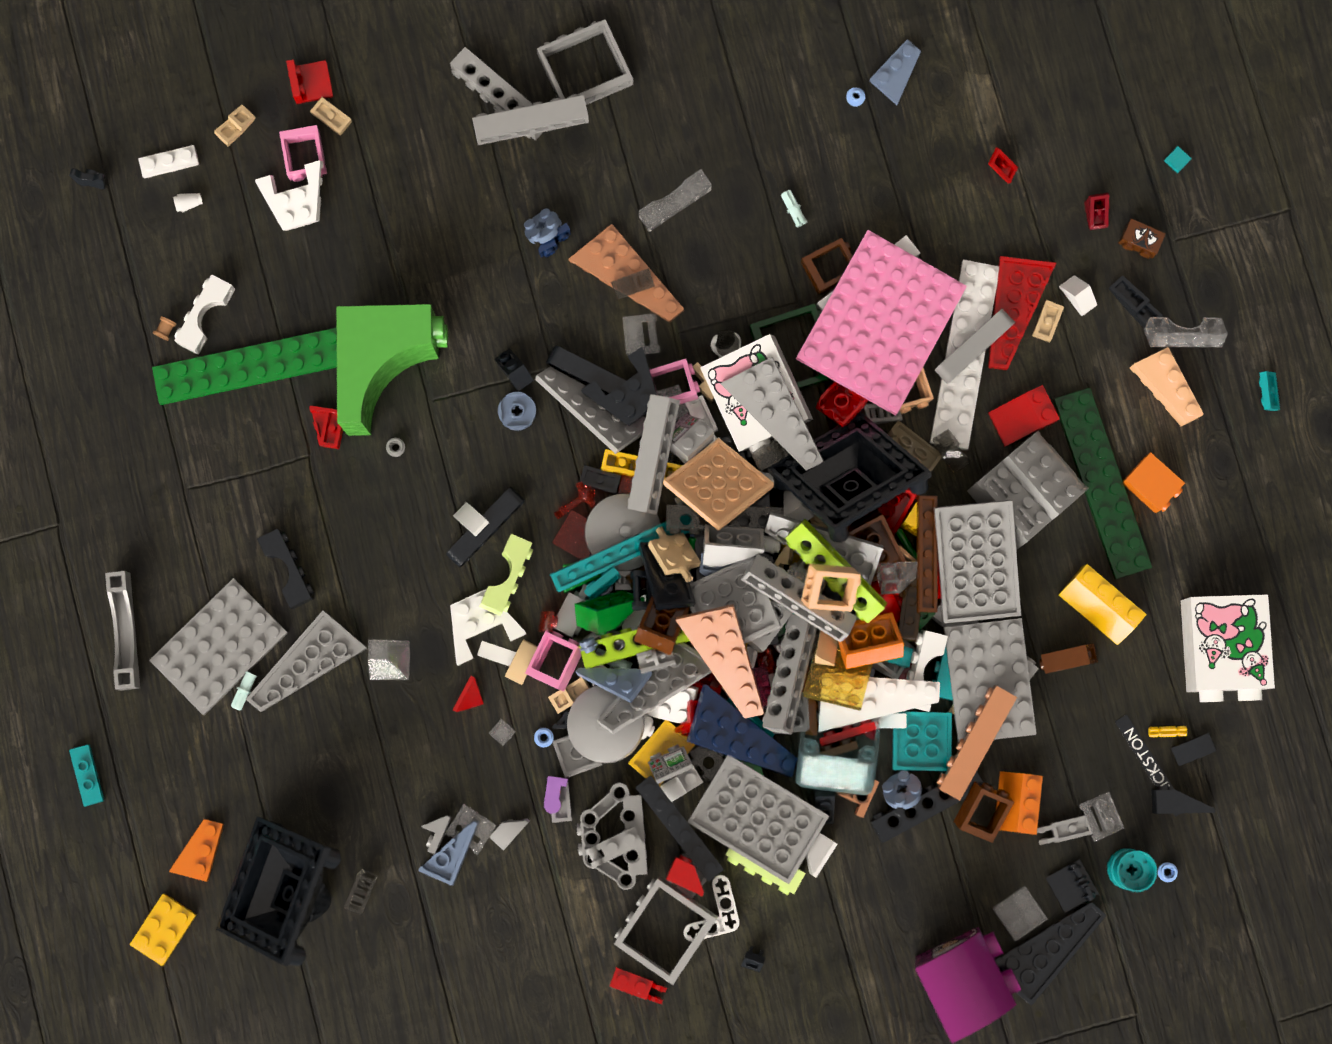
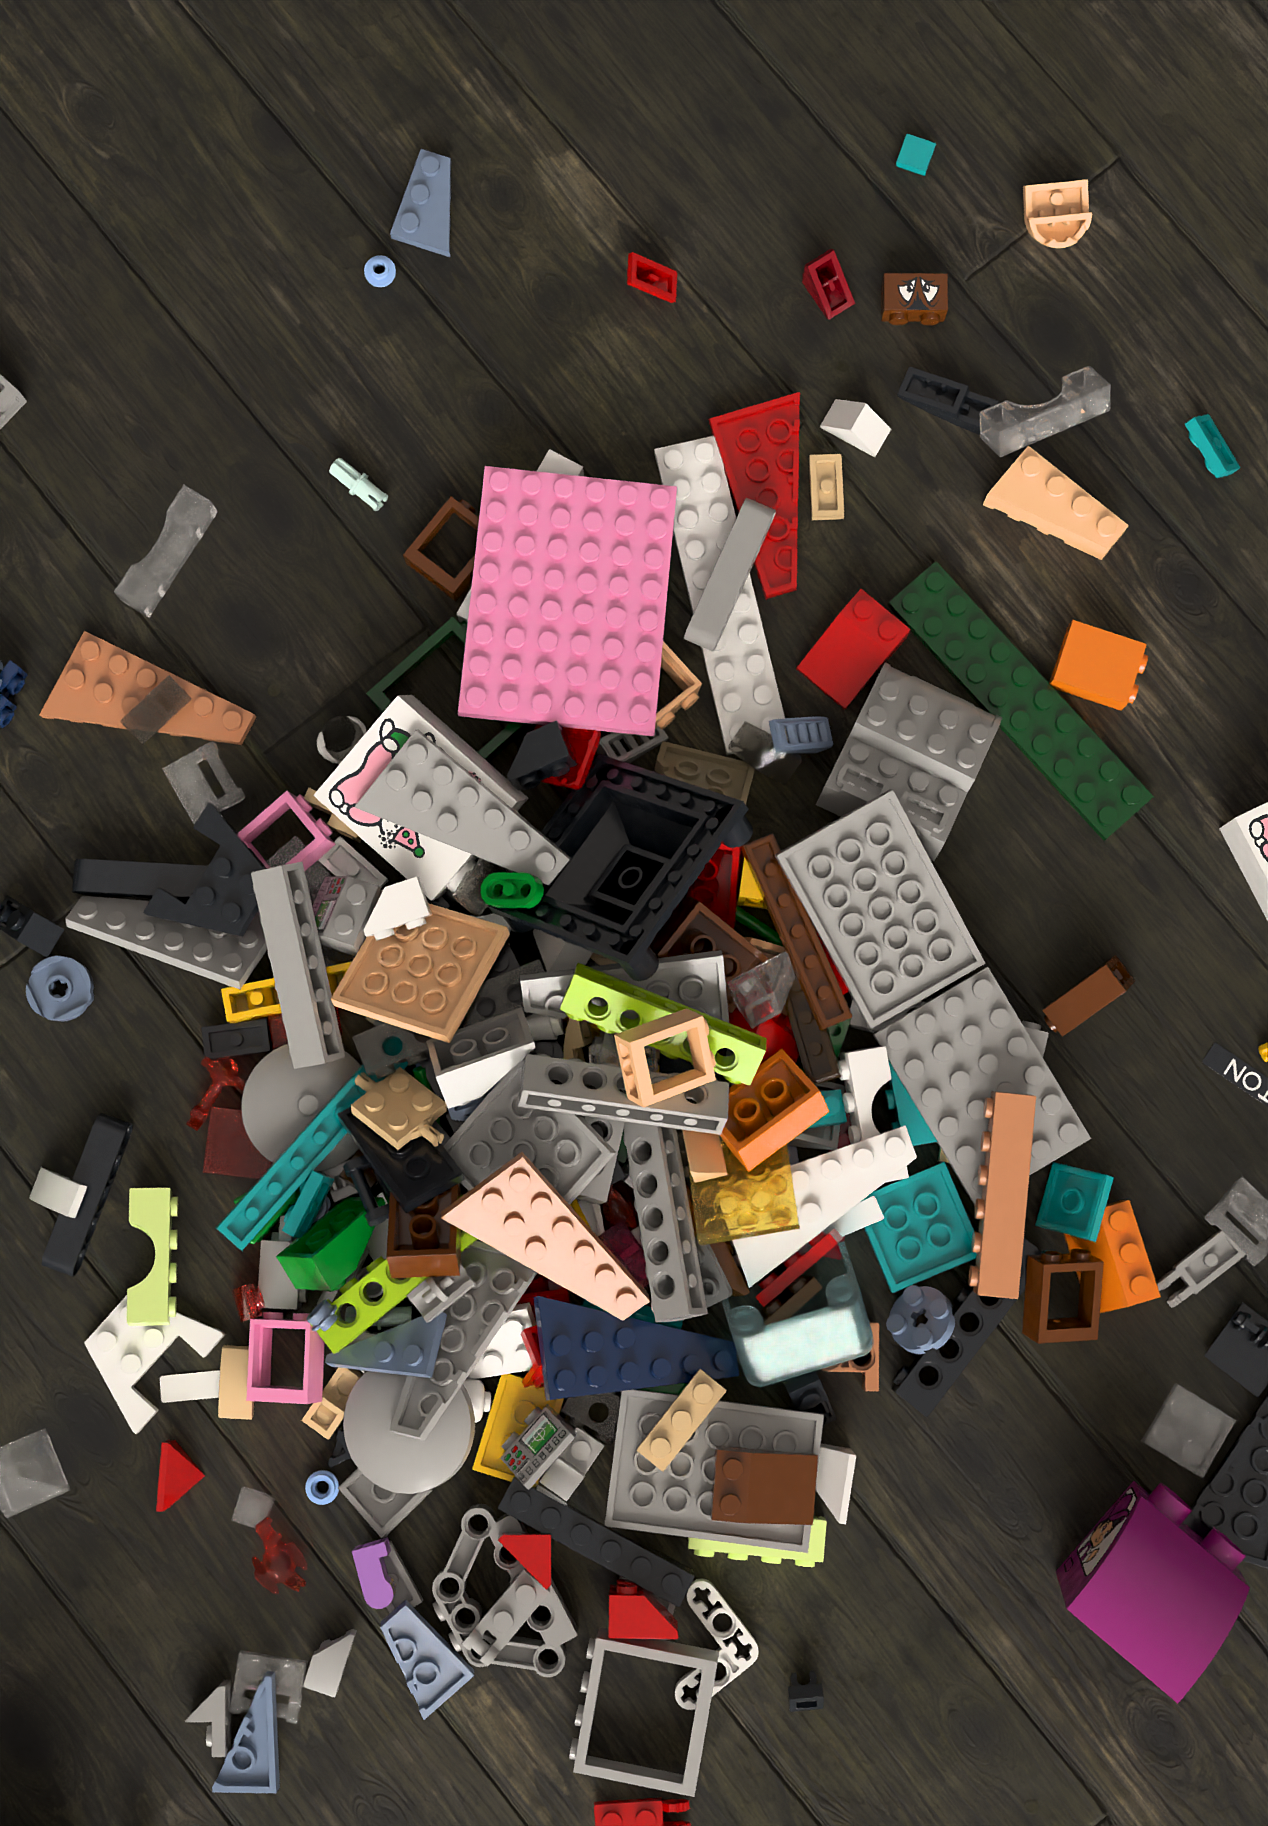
camera: 15 degrees left, 0 degrees up
yellow slope [1058,564,1147,645] -> none
none -> clear red piece [252,1516,308,1594]
none -> white slope [364,877,432,941]
none -> wing [380,1600,474,1720]
none -> green plate [481,873,544,908]
none -> red slope [498,1532,551,1590]
none -> black slope [507,721,578,791]
none -> tan plate [636,1369,727,1472]
none -> reddish brown slope [710,1446,818,1525]
none -> sand blue slope [769,717,833,753]
none -> light nougat slope [1023,180,1092,248]
none -> teal tile [1035,1162,1113,1242]

